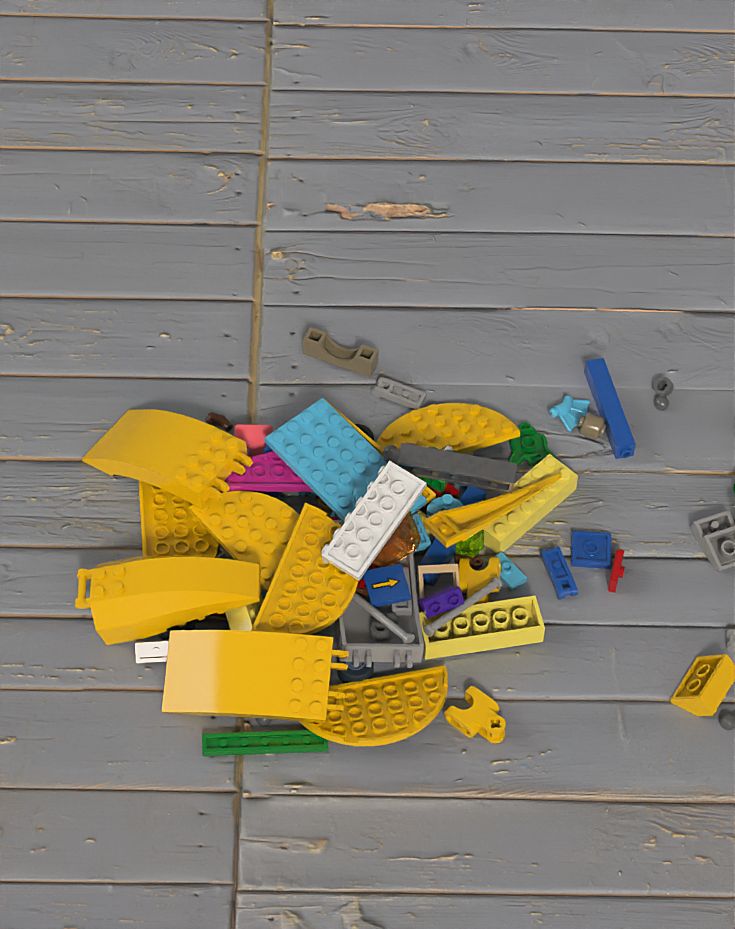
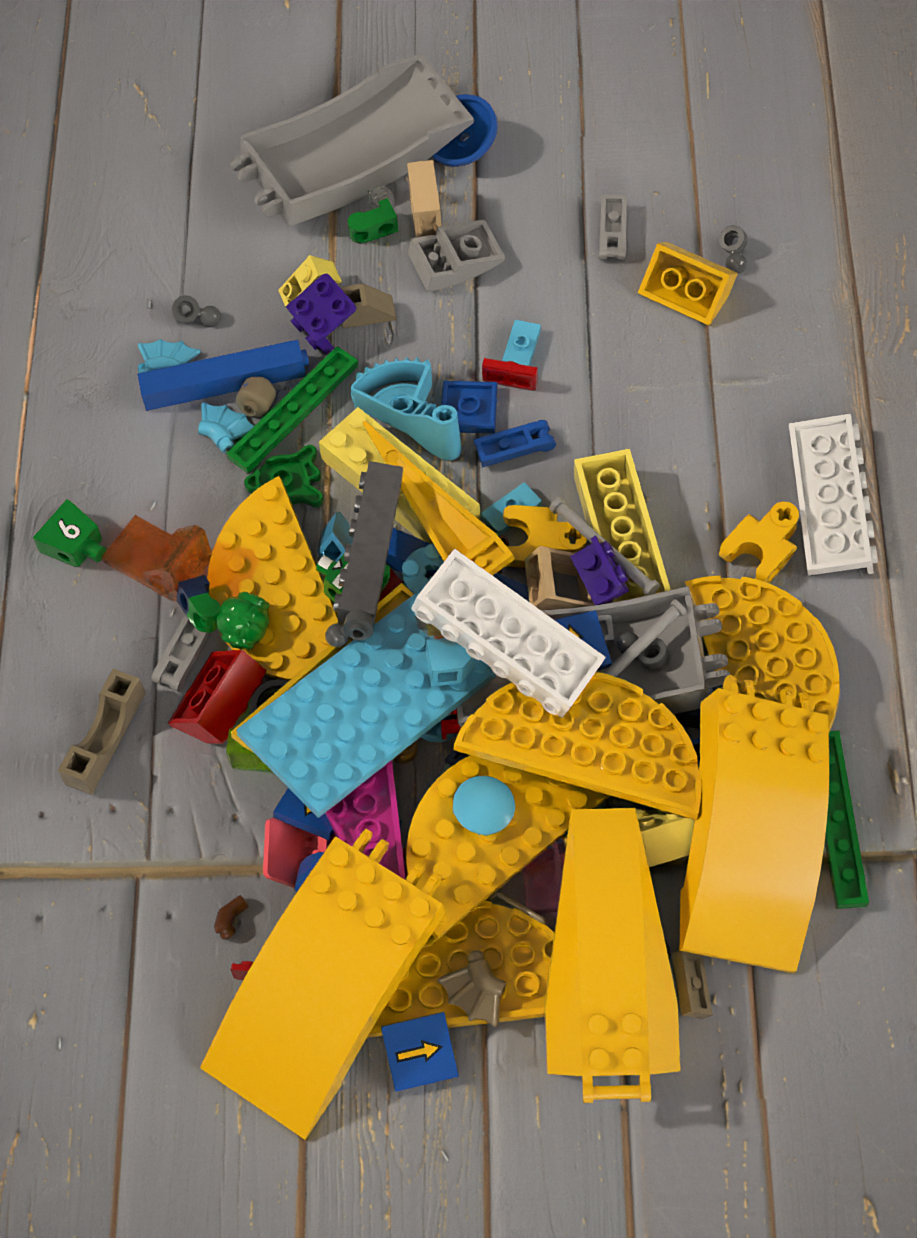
camera: 85 degrees left, 10 degrees up
none -> green torso [33,499,107,567]
none -> clear orange bracket [102,515,212,601]
none -> medium azure arm [137,339,201,373]
none -> red slope [167,650,267,744]
none -> leg [176,575,221,633]
none -> green hair [216,591,270,651]
none -> green plate [226,346,358,474]
none -> light yellow slope [278,255,342,309]
none -> dark purple bracket [286,274,357,355]
none -> dark tan slope [340,284,396,329]
none -> medium azure arm [351,357,462,460]
none -> blue tile [381,1012,459,1092]
none -> dark tan arm [437,950,506,1028]
none -> medium azure dish [452,776,515,836]
none -> medium azure plate [502,320,541,366]
none -> white bracket [789,414,878,576]

